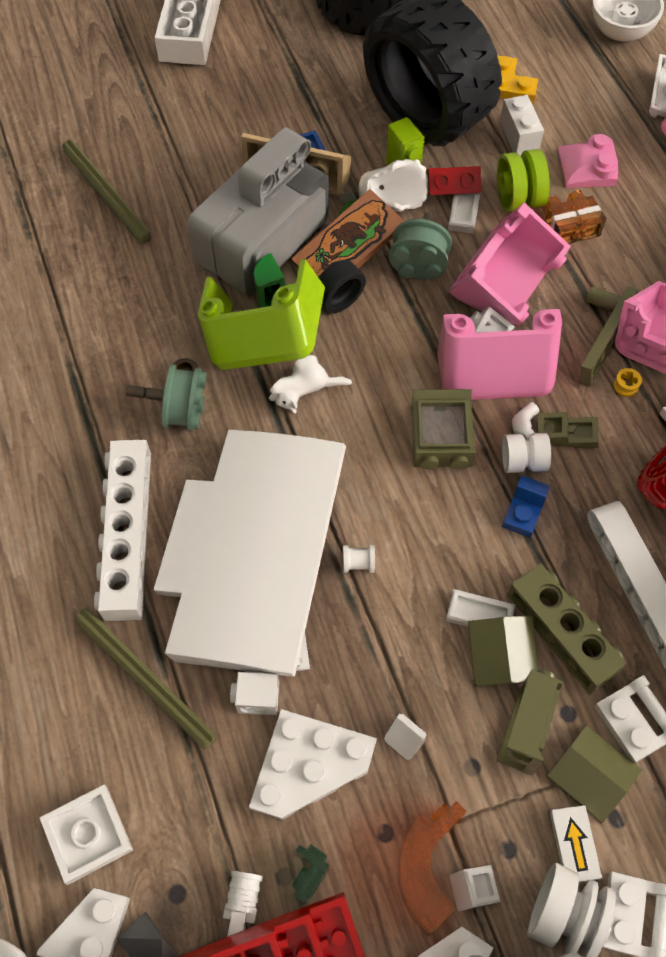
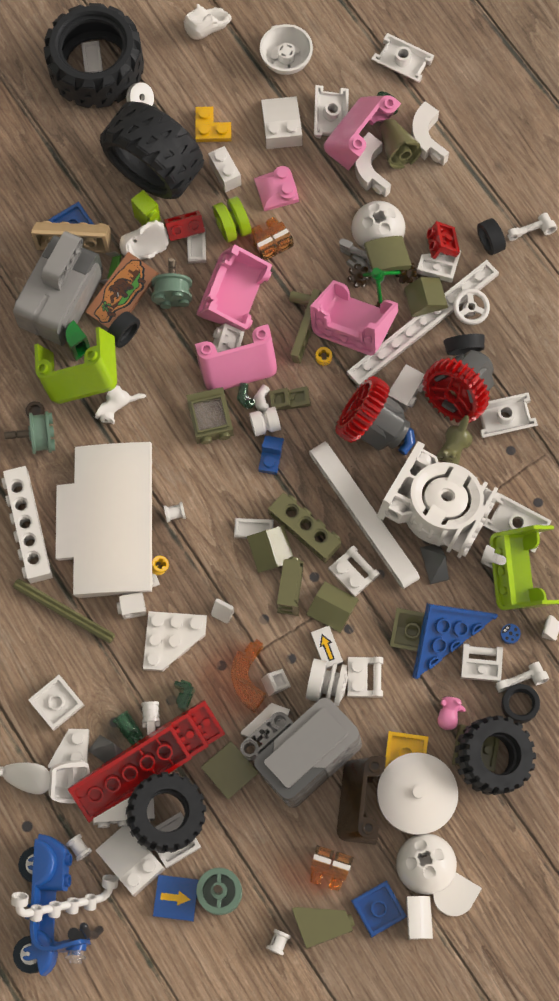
camera: 10 degrees left, 10 degrees up
none -> clear green hinge [113,711,144,745]
none -> yellow bush [152,556,169,575]
none -> clear green arm [237,383,255,409]
none -> white slope [261,96,302,149]

